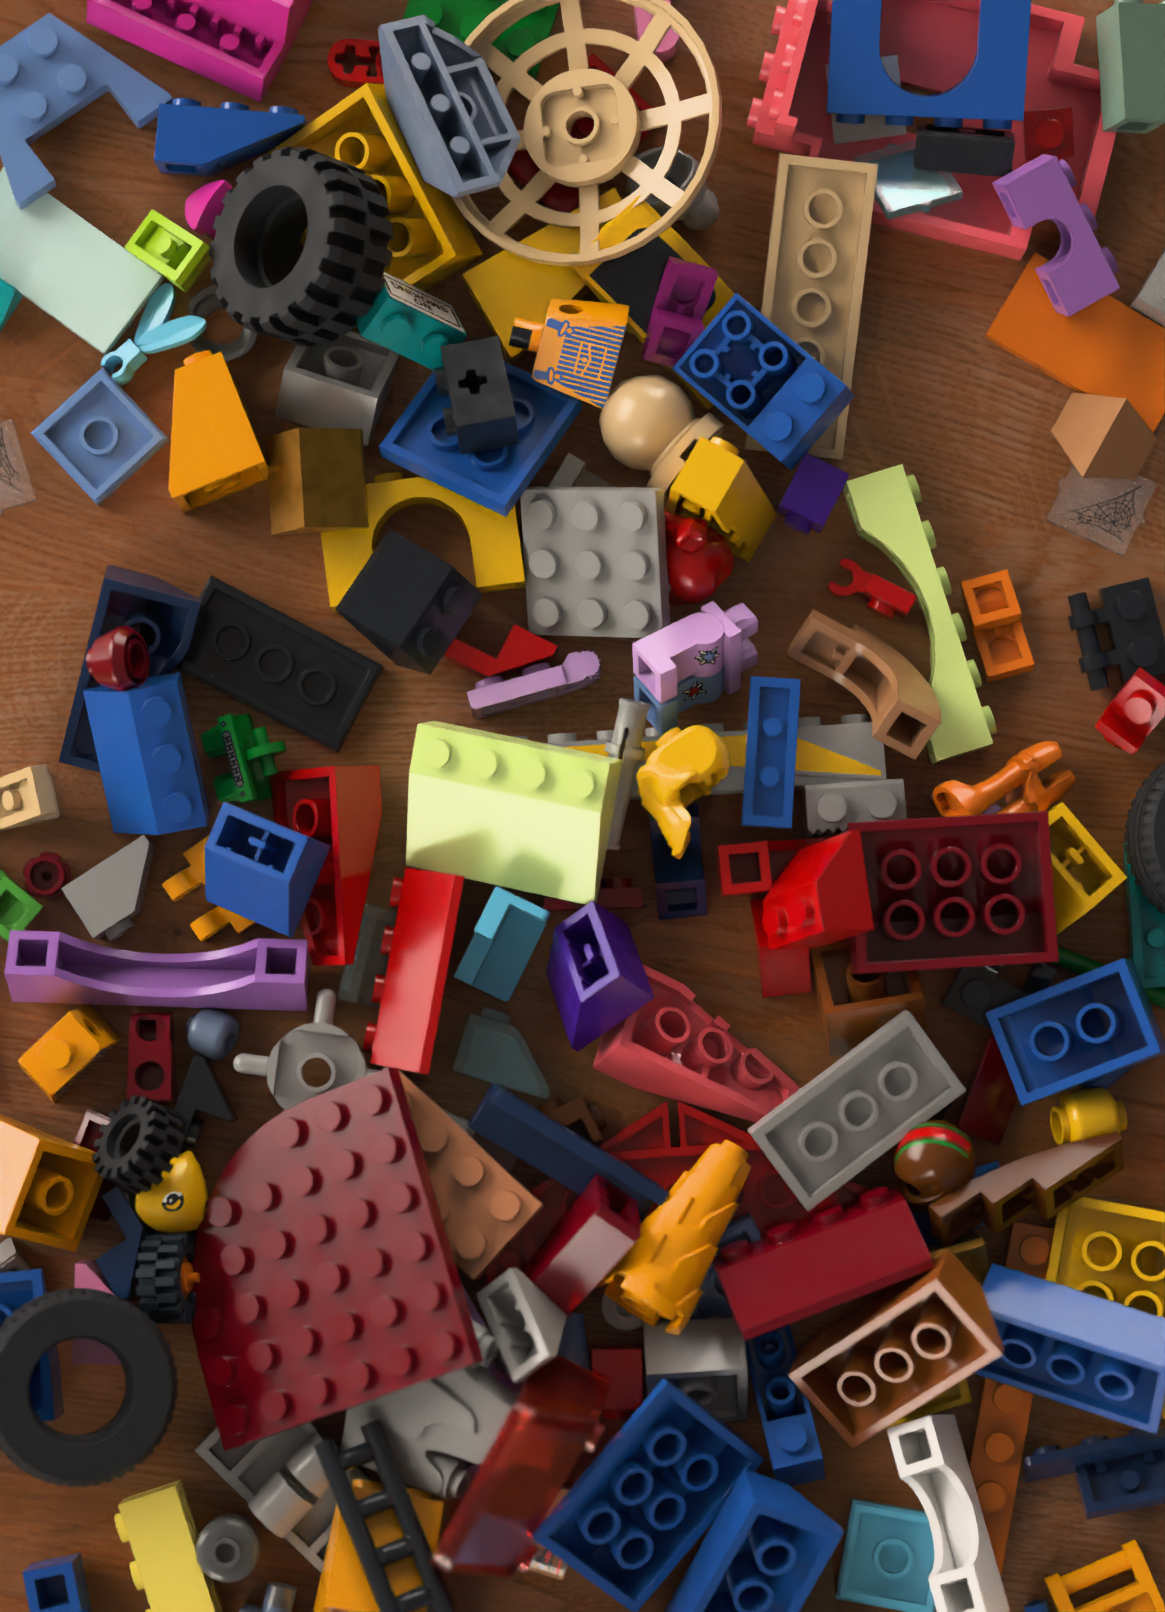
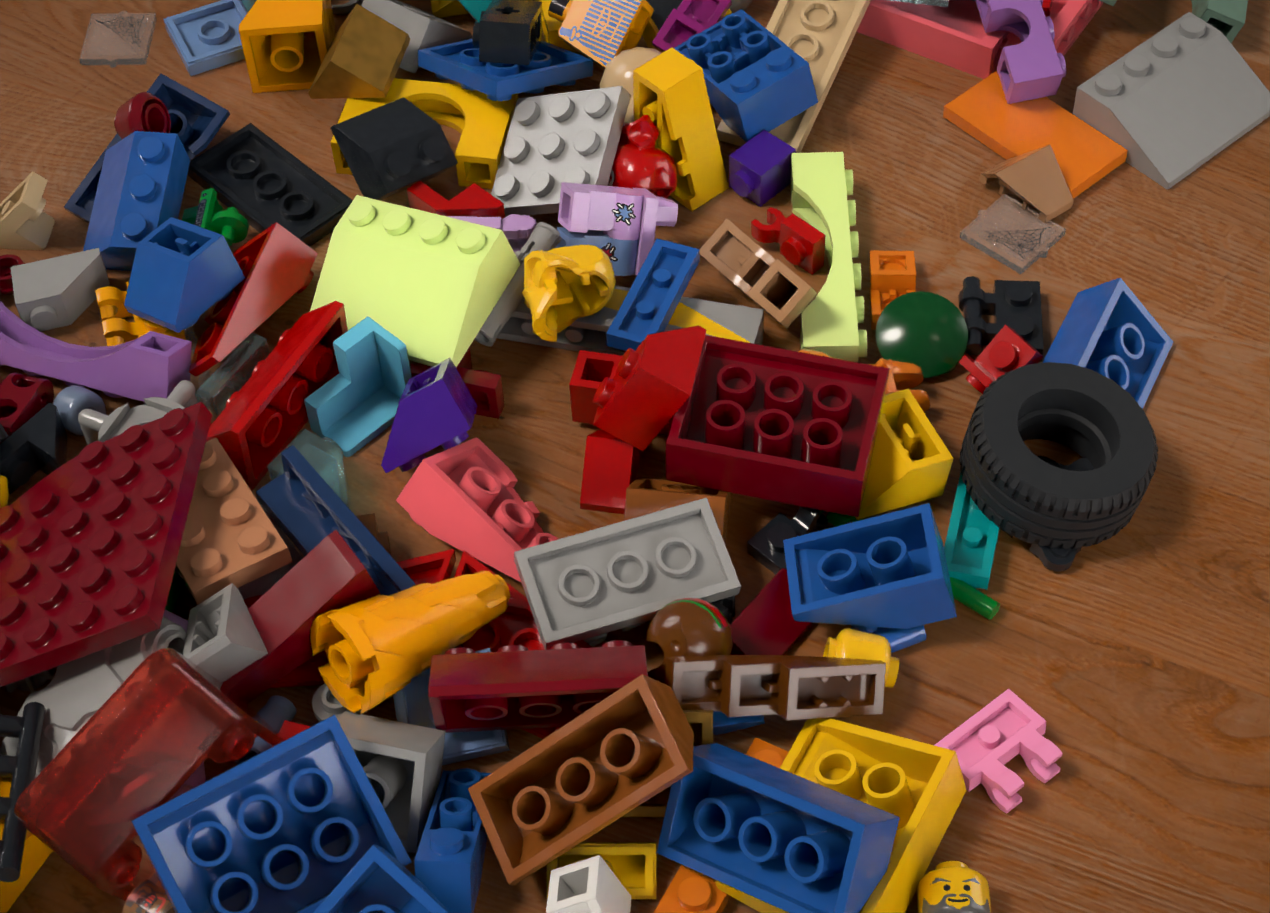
camera: 20 degrees right, 35 degrees down
dark blue slope [649,804,707,920] -> none
none -> dark green dish [876,291,968,378]

